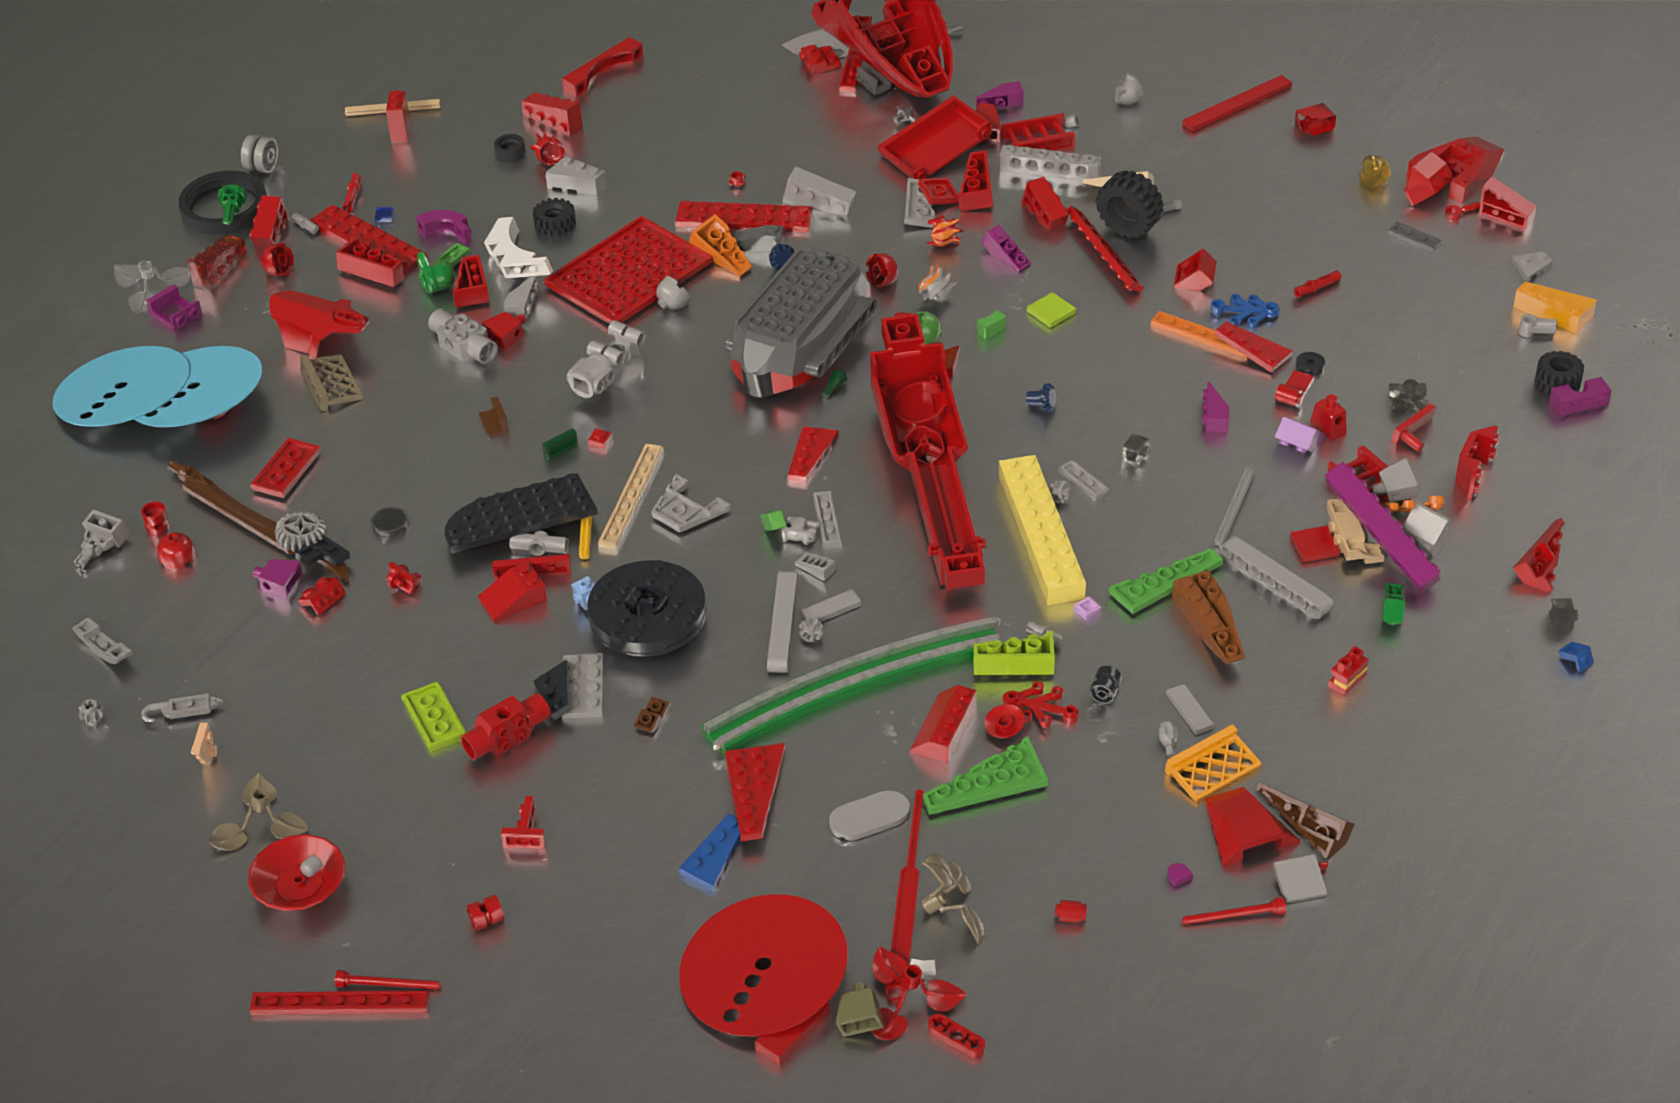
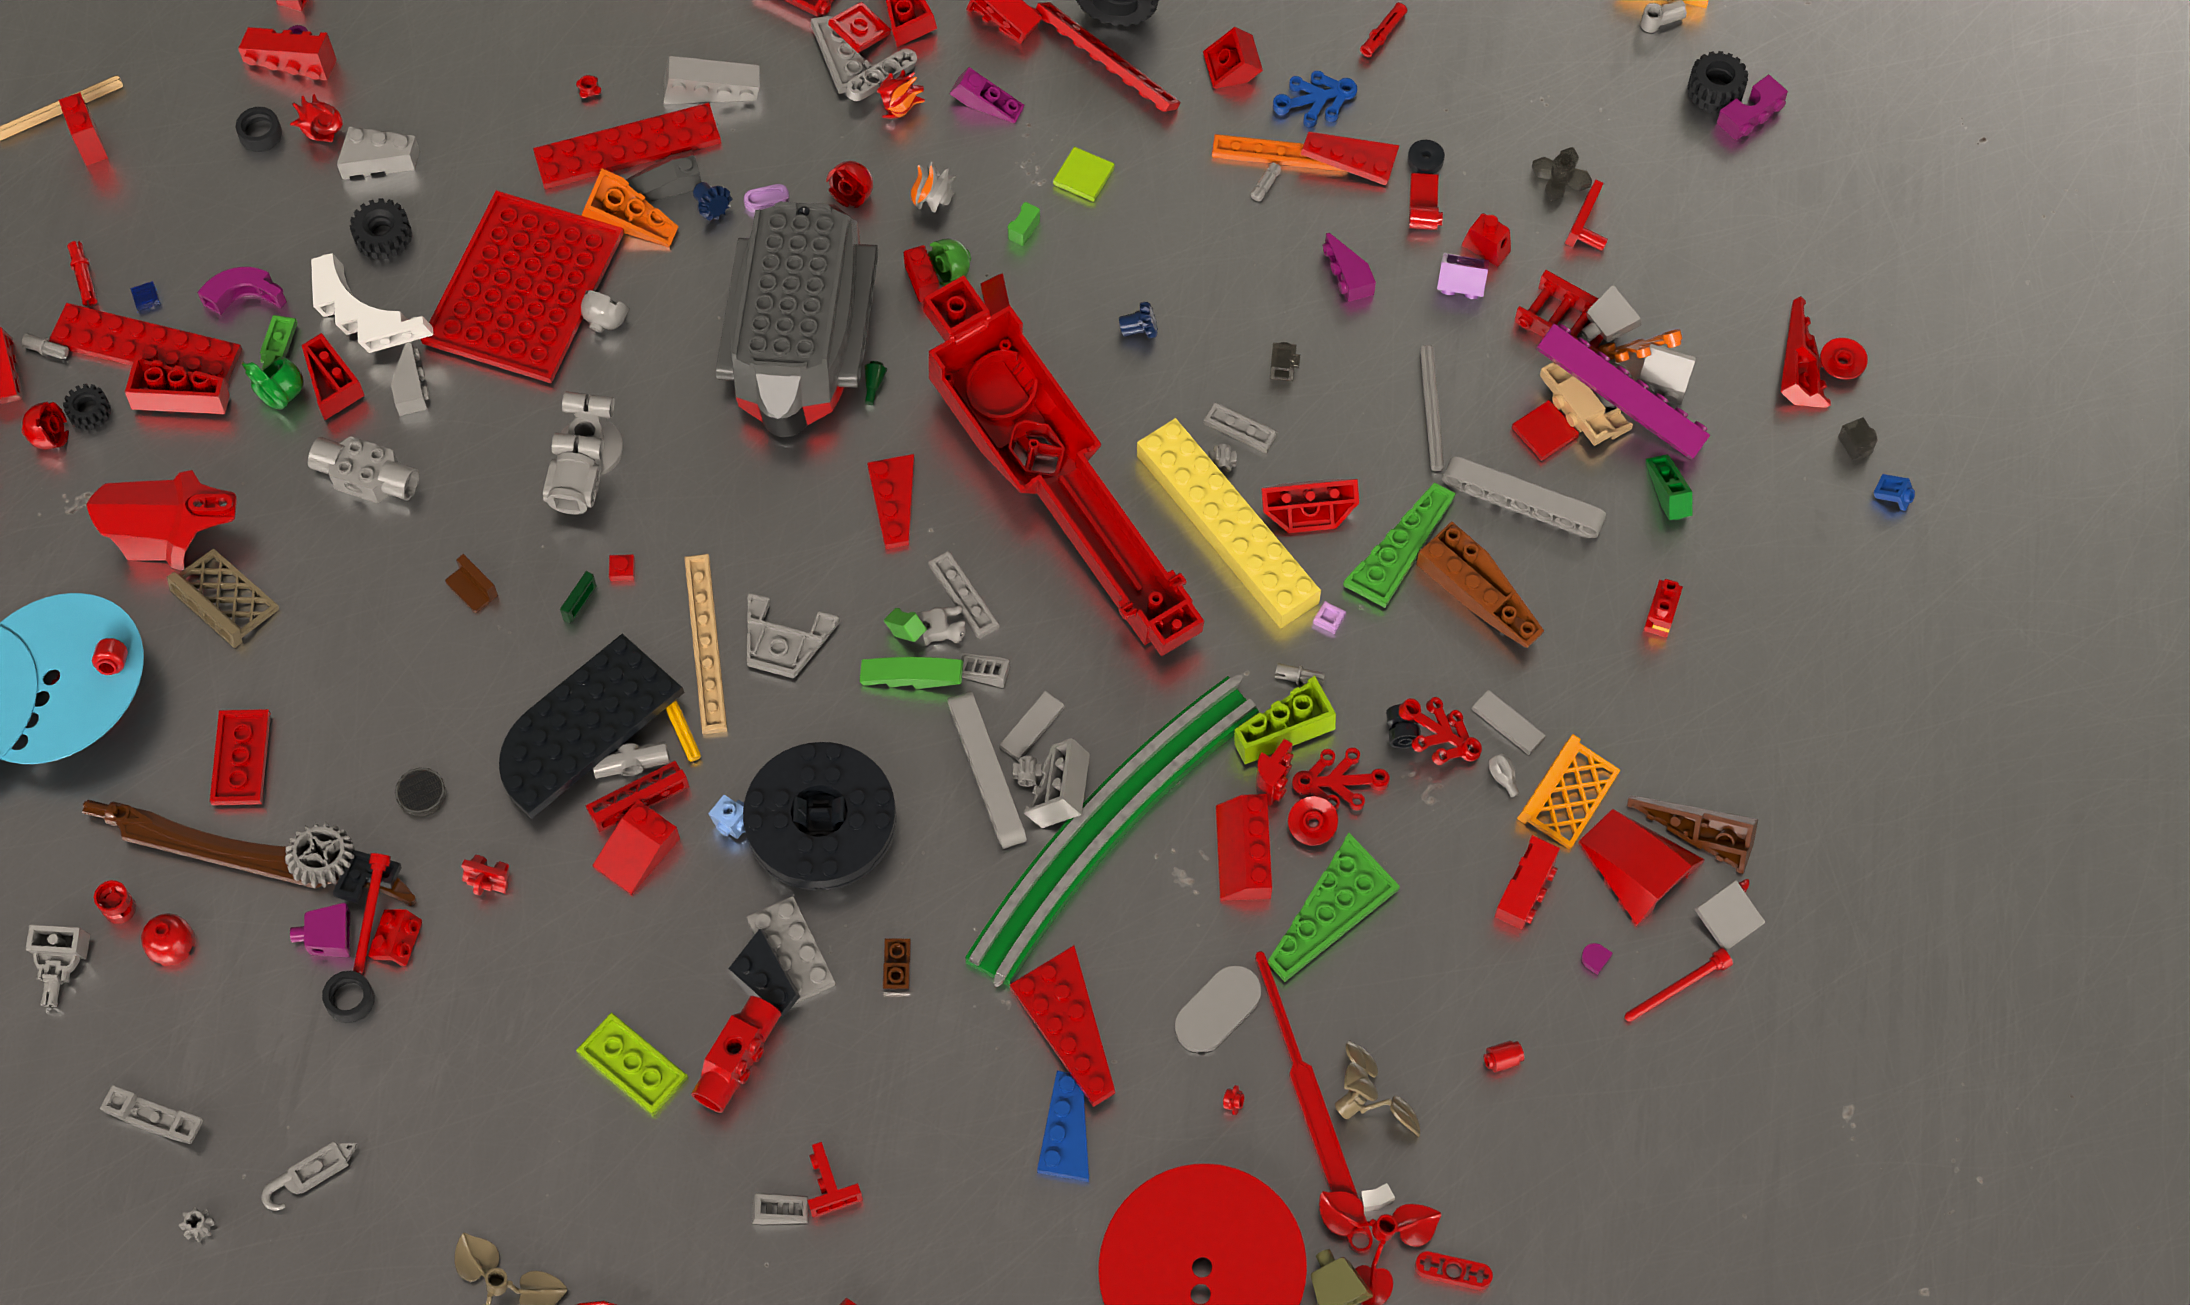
camera: 25 degrees left, 20 degrees up
light nougat wing [191,723,217,765] -> none
red torso [481,312,526,350] -> none
red slope [1455,425,1500,500] -> none
none -> black tyre [63,384,111,430]
none -> red head [92,638,128,675]
none -> black tyre [322,971,374,1023]
none -> red piece [353,853,391,974]
none -> light grey slope [752,1193,808,1225]
none -> light grey beam [846,49,917,101]
none -> bright green slope [860,657,963,689]
none -> light grey wedge [1024,738,1090,828]
none -> red plate [1223,1085,1245,1115]
none -> light grey axle [1250,162,1281,202]
none -> red brick [1256,739,1293,807]
none -> red wedge [1261,479,1359,533]
none -> red plant [1399,697,1482,765]
none -> red wedge [1495,835,1560,930]
none -> red dish [1820,338,1868,379]

